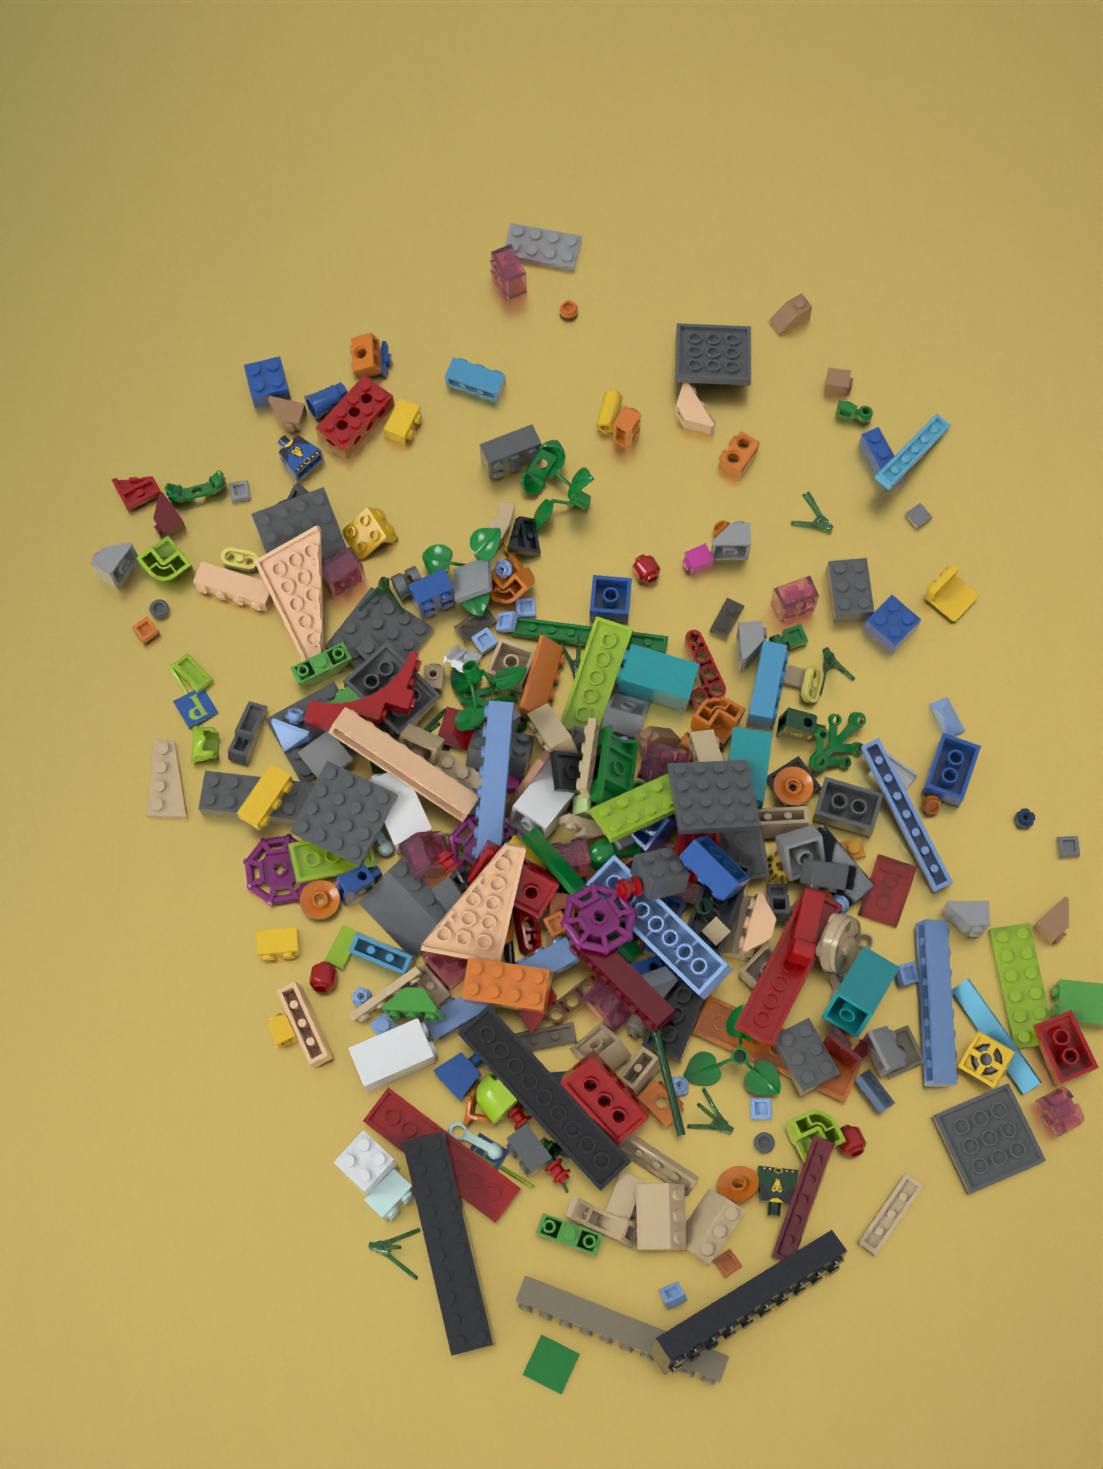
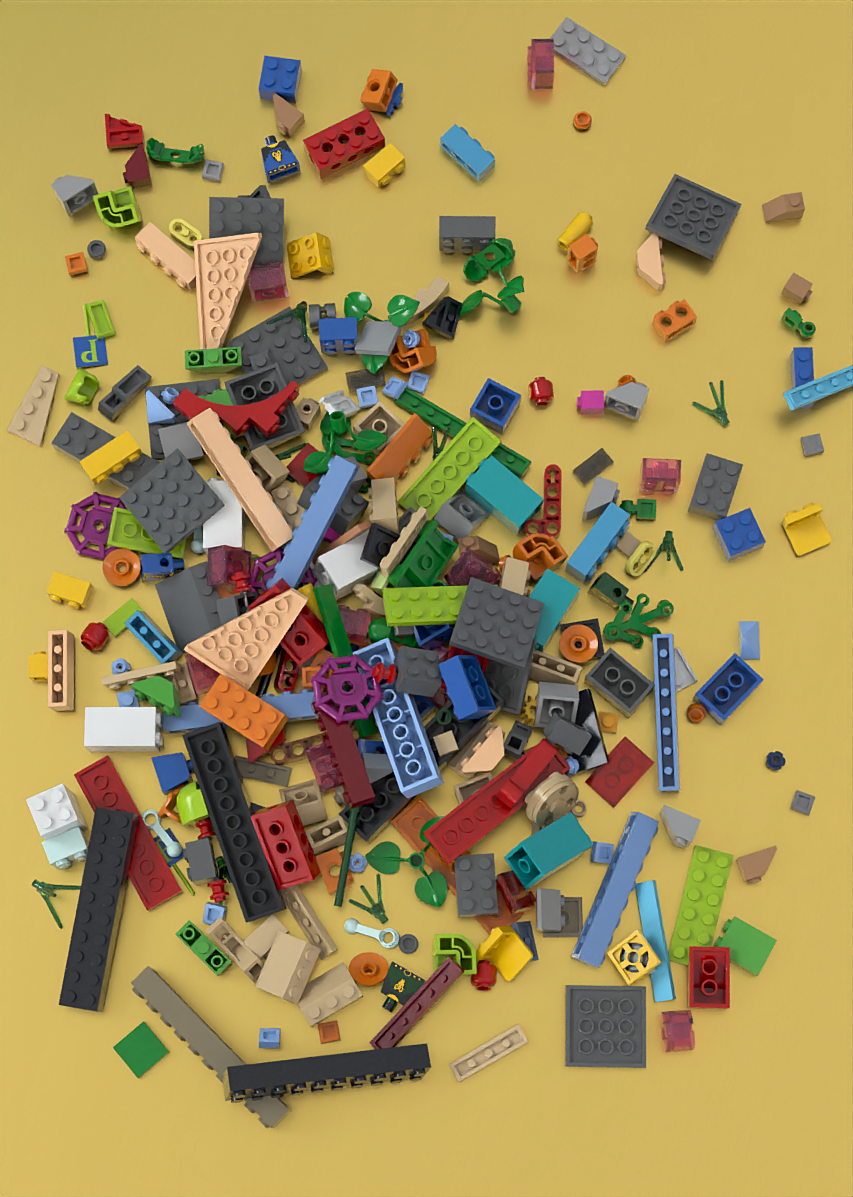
camera: 25 degrees right, 5 degrees up
blue plant [304,382,348,419] -> none
light blue tile [750,1098,772,1120] -> none
none -> light blue plate [202,902,227,924]
none -> light aqua piece [344,918,400,949]
none -> yellow bracket [476,926,533,981]

